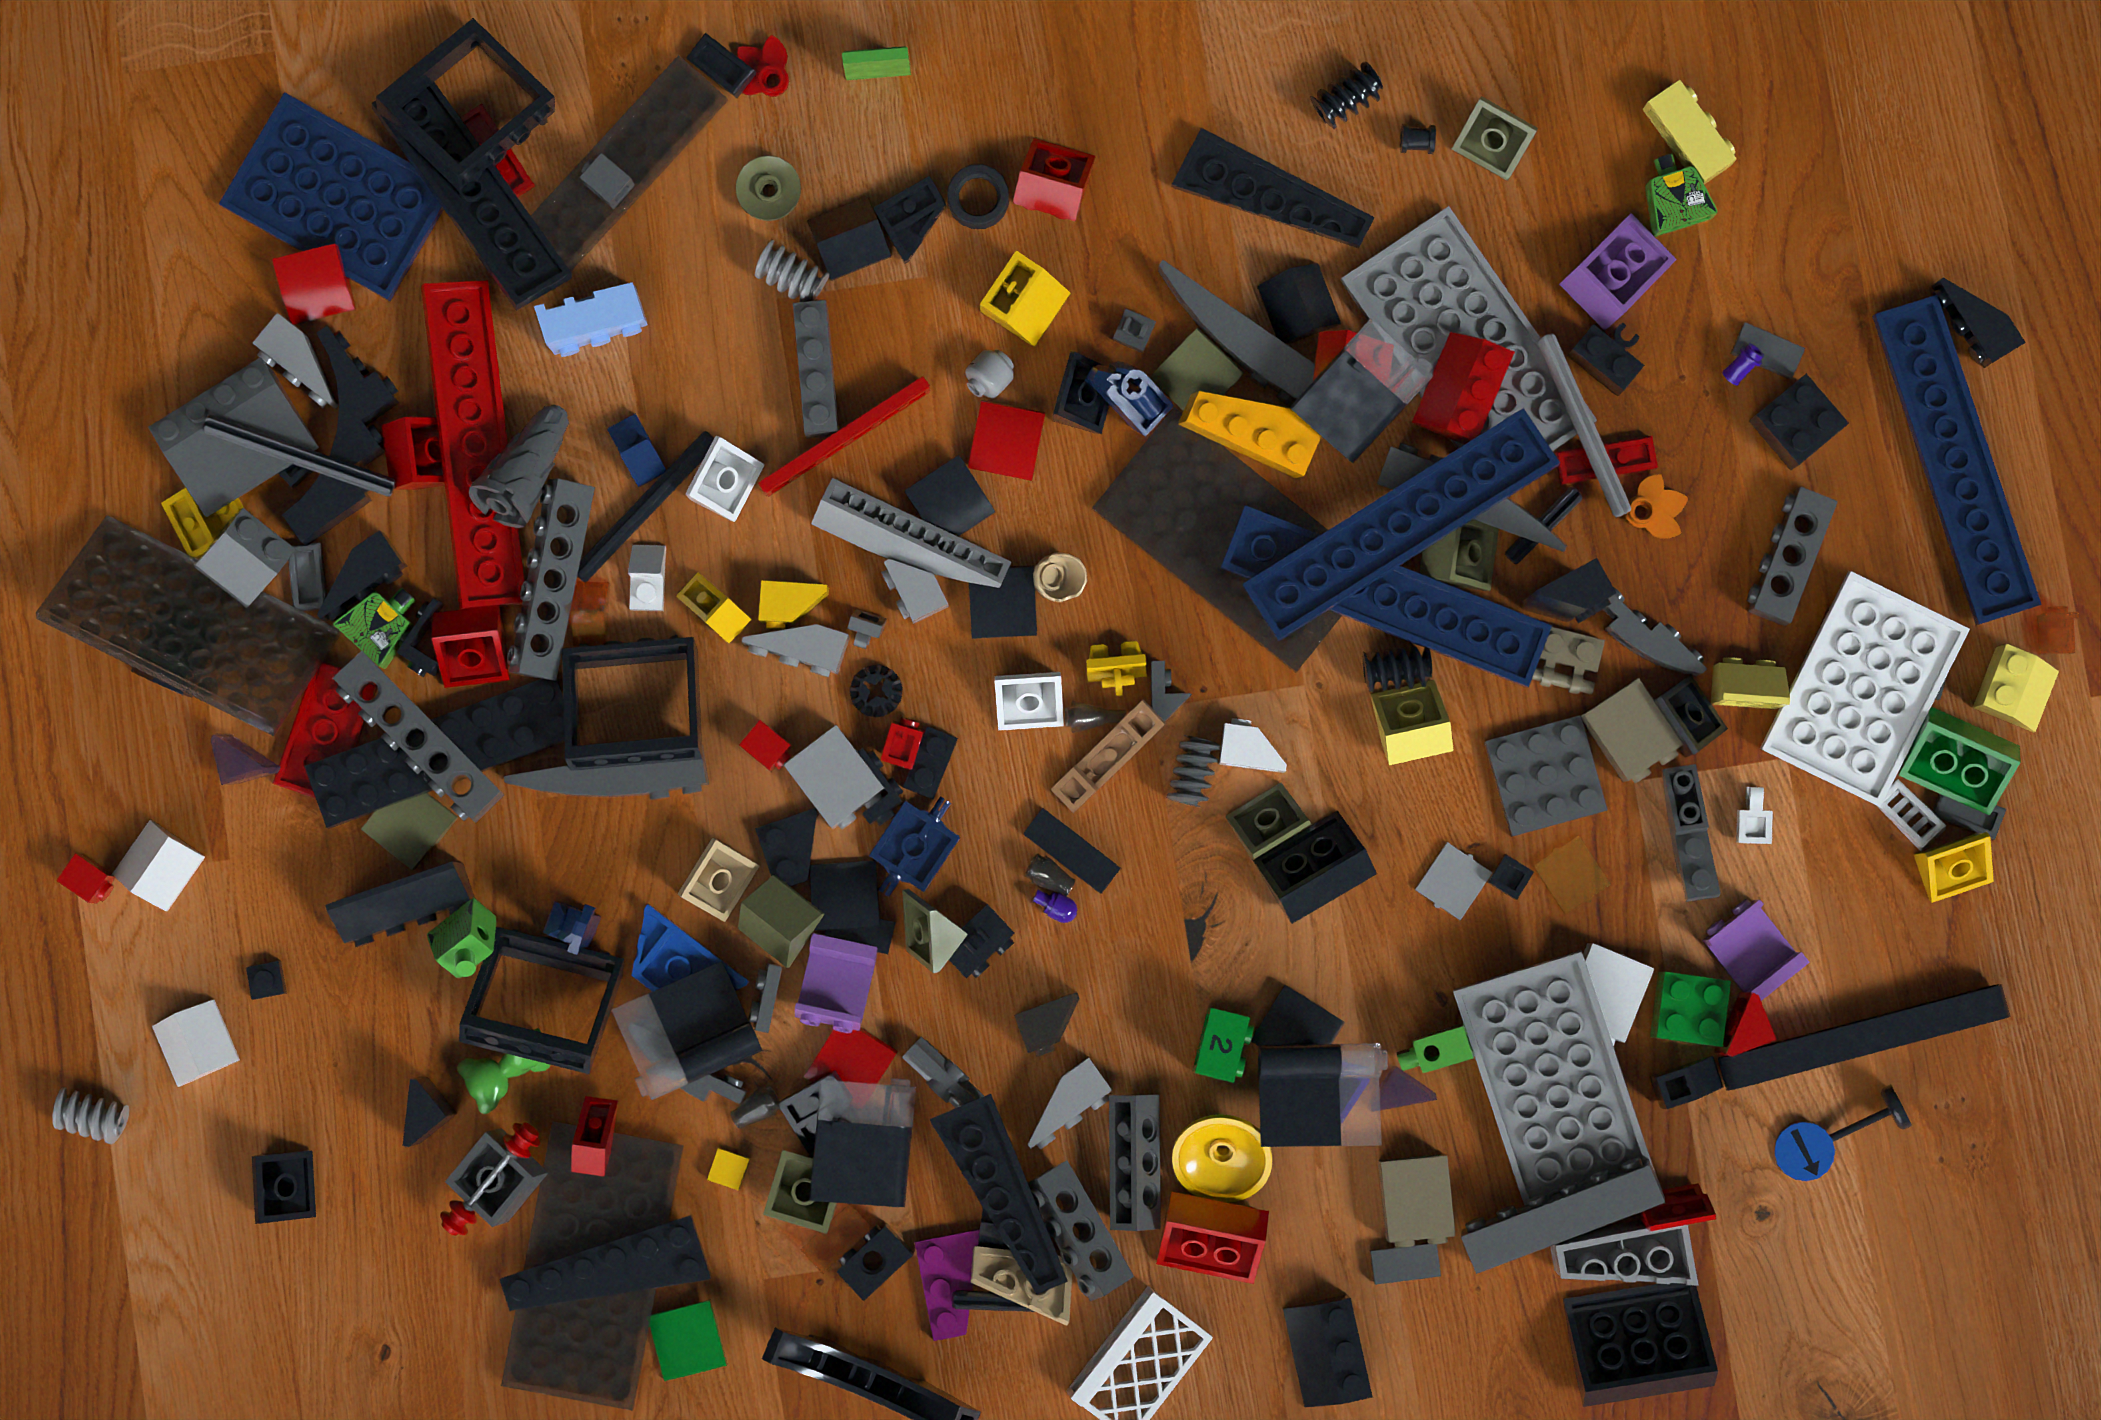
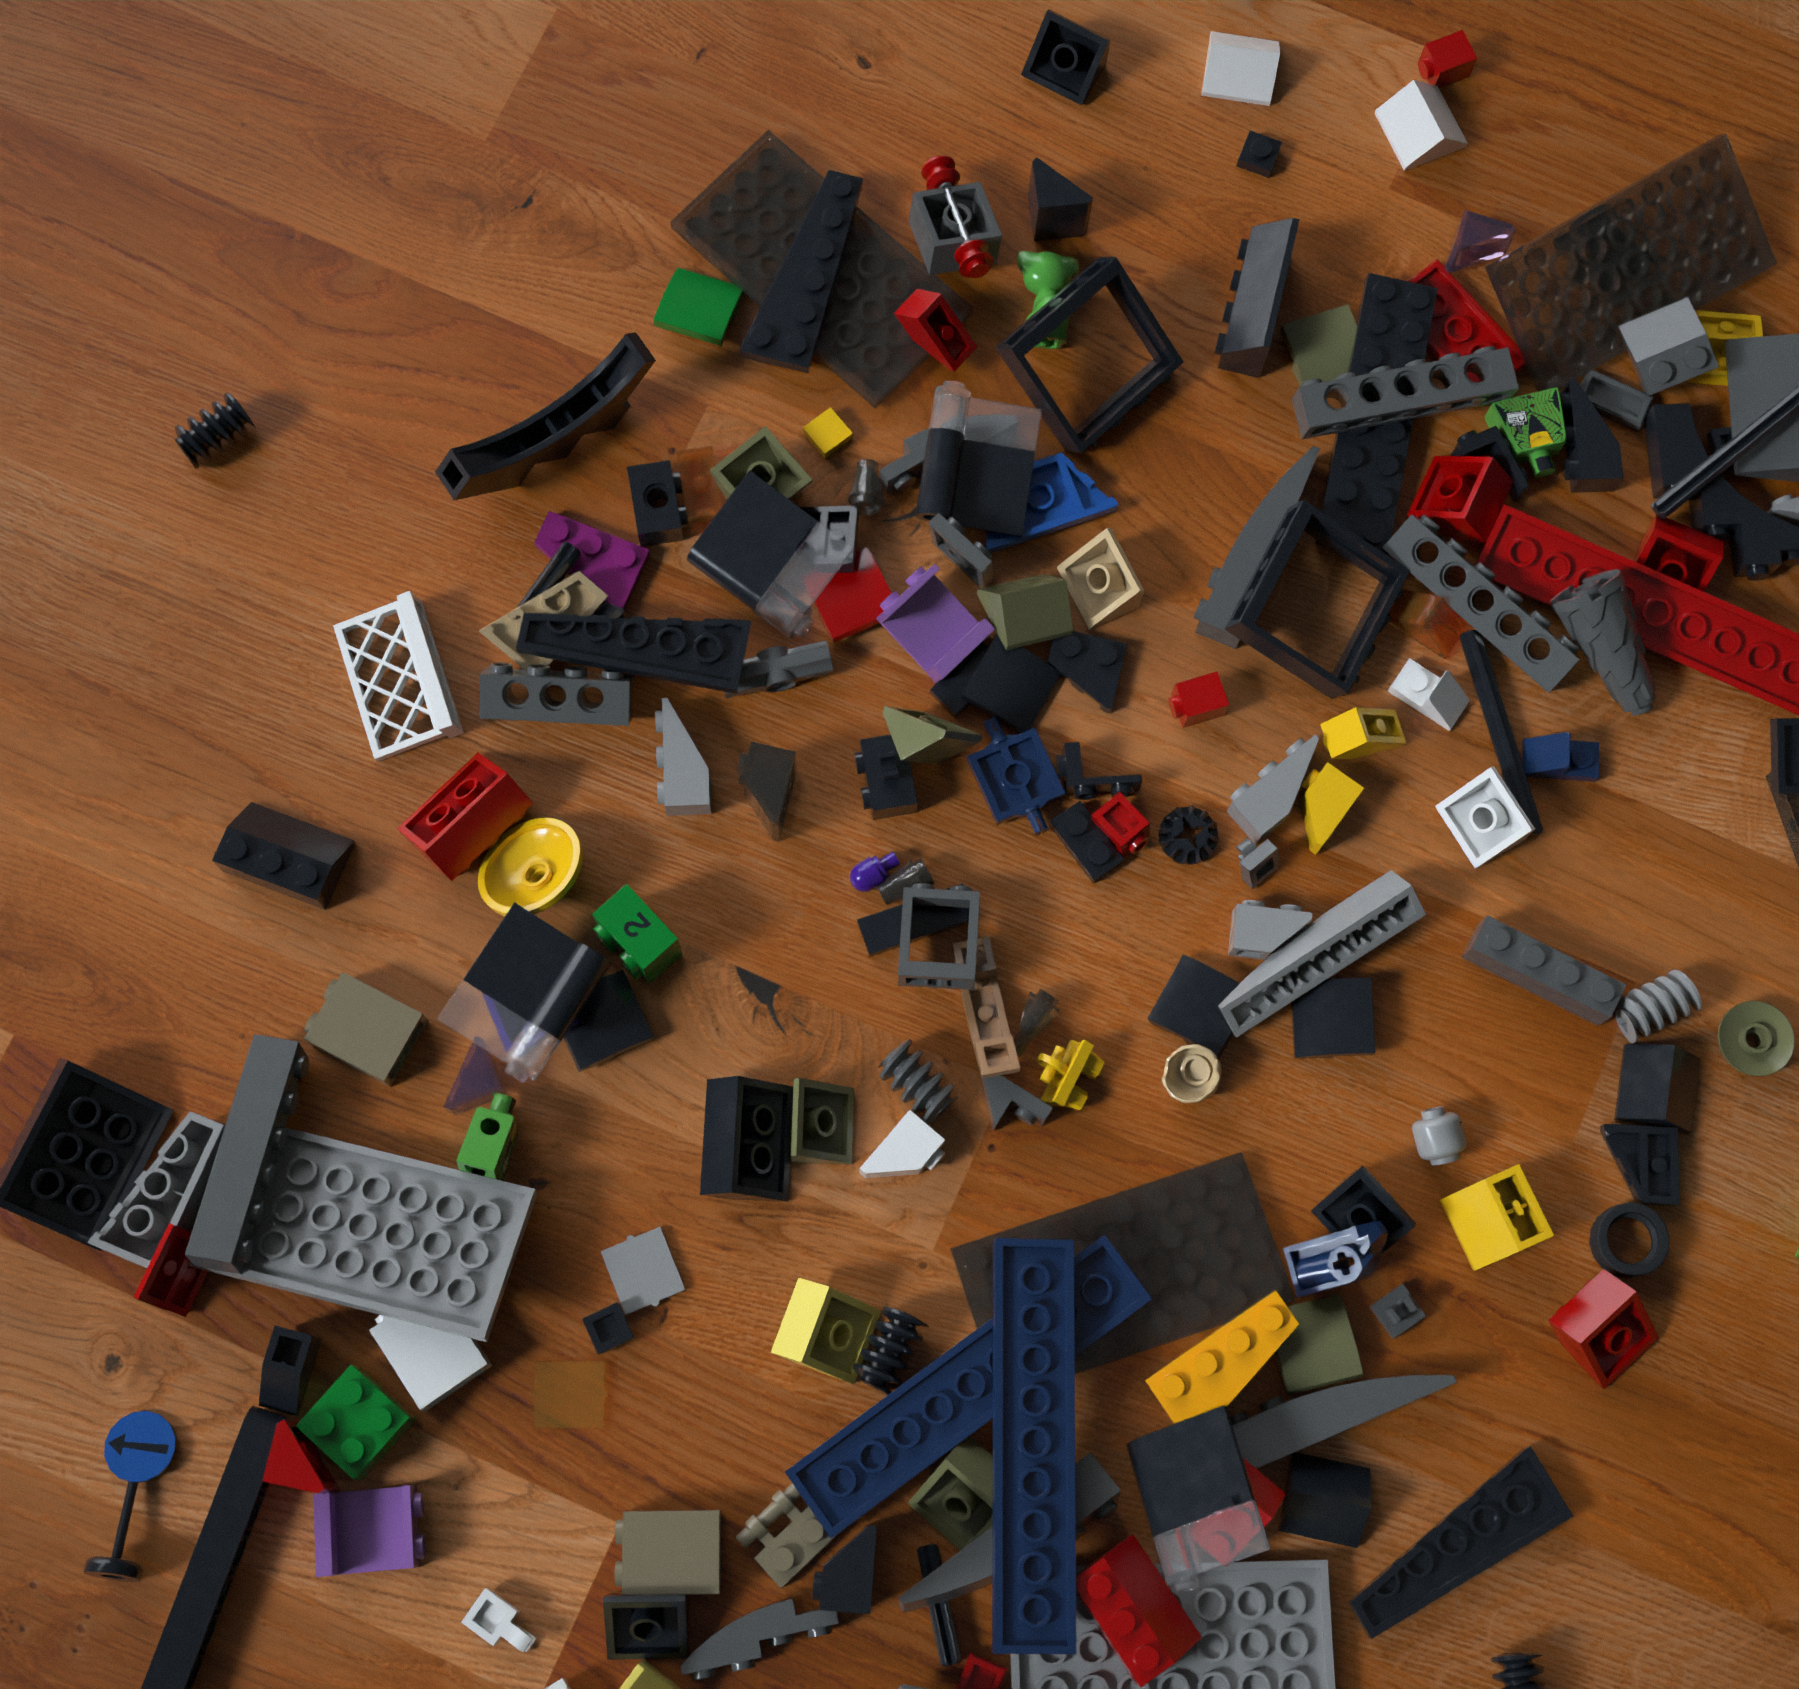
camera: 120 degrees right, 10 degrees down
bright green torso [427,897,496,978] -> none
light blue wedge [534,282,648,357] -> none
dark blue piece [543,901,601,955] -> none
red tile [758,376,931,497] -> none
light grey brick [784,725,885,830] -> none
red slope [968,400,1046,481] -> none
white slope [994,672,1064,730] -> none
dark grey brick [1109,1094,1161,1231] -> none
dark grey tile [1370,1243,1441,1285] -> none
dark grey plate [1484,715,1608,837] -> none
dark grey slope [1662,764,1721,902] -> none
none -> dark grey window [898,883,980,990]

